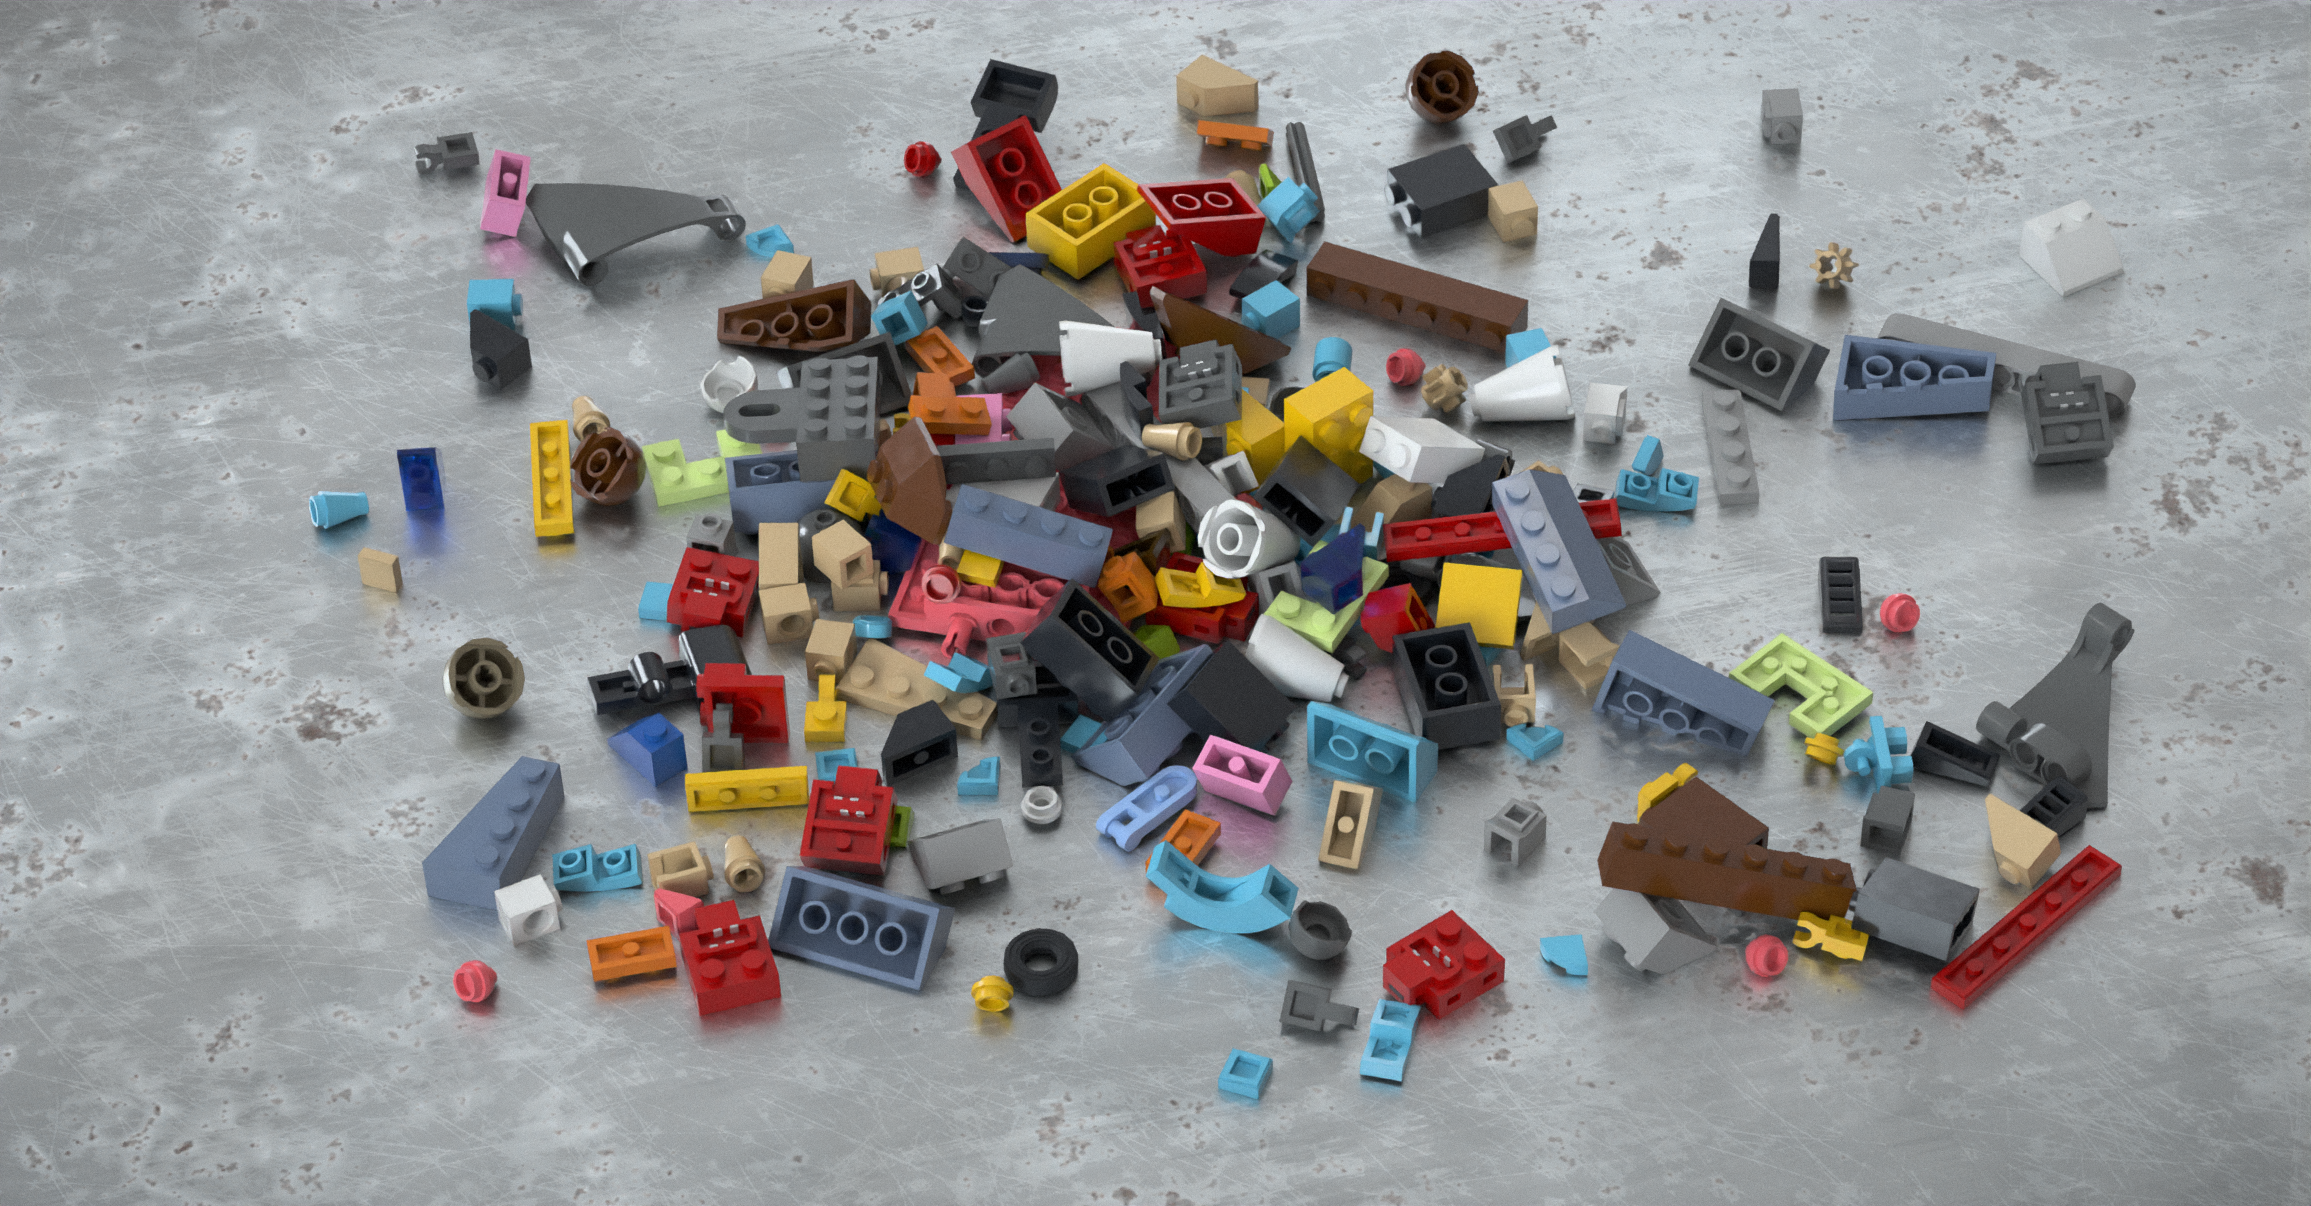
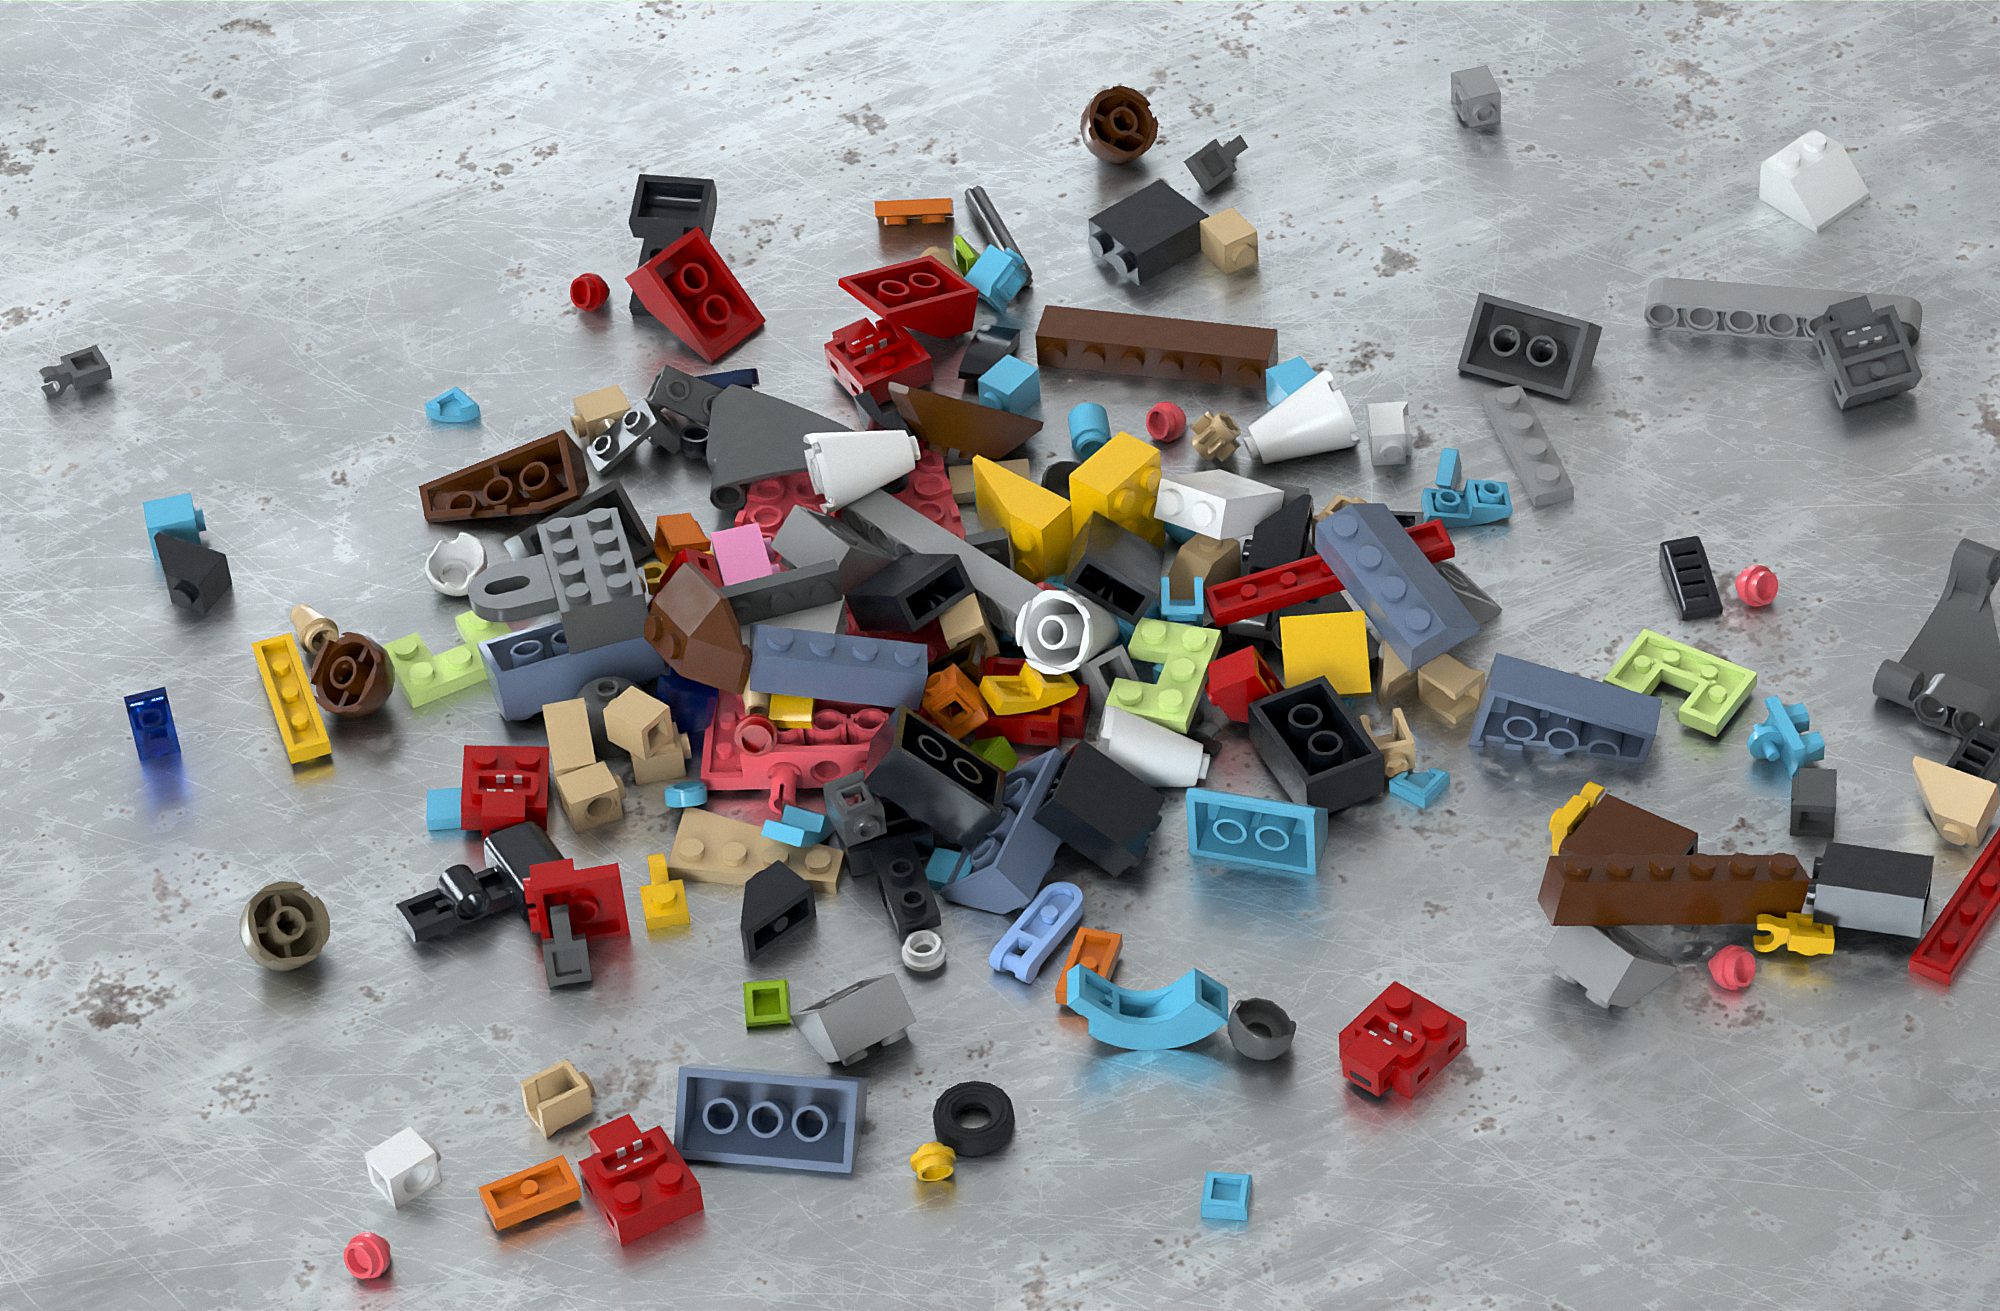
camera: 10 degrees left, 0 degrees up
medium azure cone [309,491,369,529] -> none
tan tile [357,547,403,593] -> none
sand blue wedge [422,756,565,911] -> none
bright pink brick [480,149,531,237] -> none
dark grey panel [525,183,746,286] -> none
medium azure slope [552,844,643,892] -> none
blue slope [607,713,688,787] -> none
coral slope [654,888,704,940] -> none
yellow tile [685,766,810,812] -> none
light grey window [686,513,739,557] -> none
tan cone [724,835,765,892] -> none
tan brick [761,250,814,299] -> none
red piece [799,765,898,876] -> none
tan brick [805,619,857,684] -> none
medium azure tile [815,748,858,784] -> none
yellow plate [824,469,889,528] -> none
medium azure brick [871,290,928,346] -> none
orange plate [905,326,975,387] -> none
orange plate [908,395,992,435] -> none
medium azure tile [957,756,1001,795] -> none
dark grey cone [981,353,1040,395] -> none
yellow brick [1026,163,1156,280] -> none
black slope [1120,361,1154,441] -> none
tan cone [1142,422,1202,461] -> none
dark grey piece [1159,340,1242,429] -> none
tan slope [1176,55,1259,117] -> none
bright pink brick [1192,735,1293,816] -> none
white window [1204,451,1259,497] -> none
dark grey plate [1279,980,1360,1031] -> none
clear blue slope [1300,523,1366,615] -> none
tan slope [1318,780,1383,869] -> none
medium azure slope [1360,999,1421,1081] -> none
light grey window [1484,797,1547,868] -> none
medium azure tile [1540,934,1588,975] -> none
black slope [1749,213,1780,289] -> none
yellow plate [1804,733,1844,765] -> none
tan gear [1809,242,1859,289] -> none
sand blue wedge [1833,335,1996,421] -> none
black slope [1910,721,2001,786] -> none

